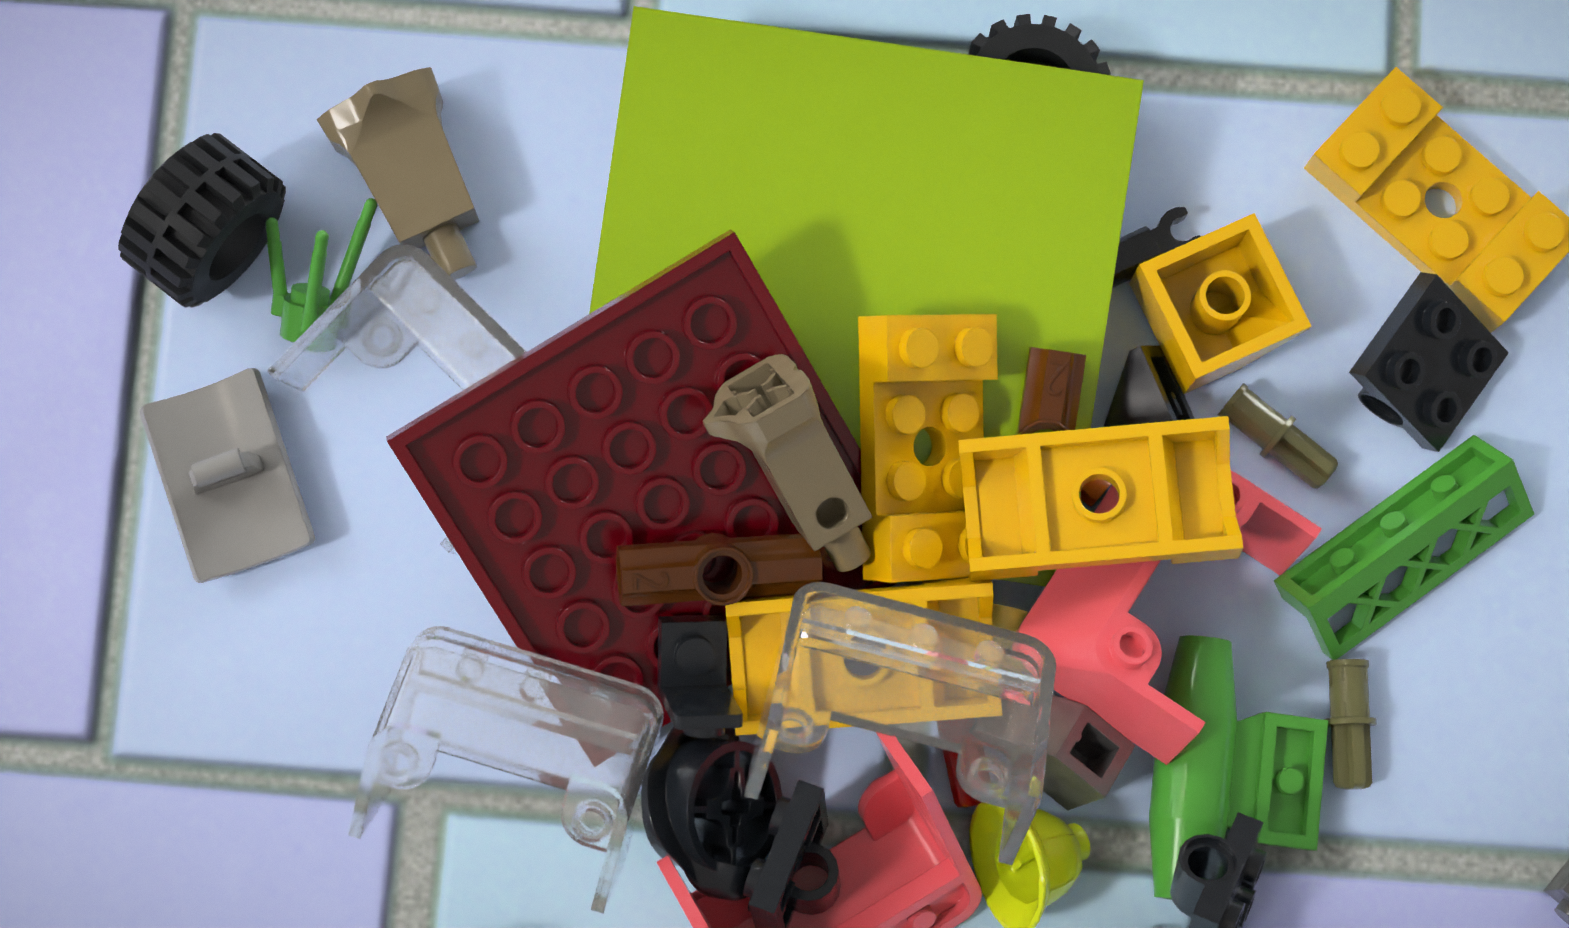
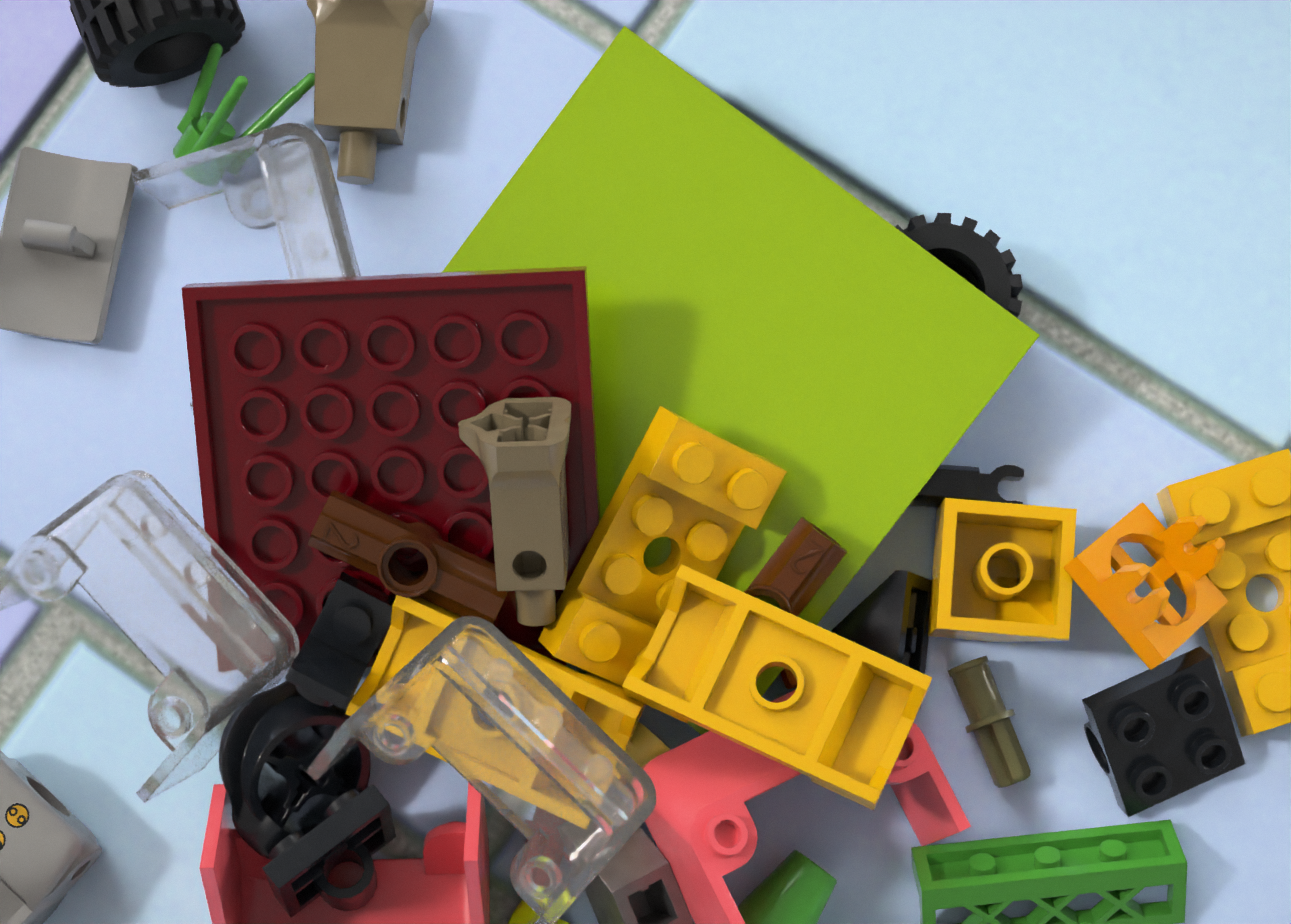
camera: 35 degrees right, 0 degrees up
none -> light orange piece [1063,502,1228,670]

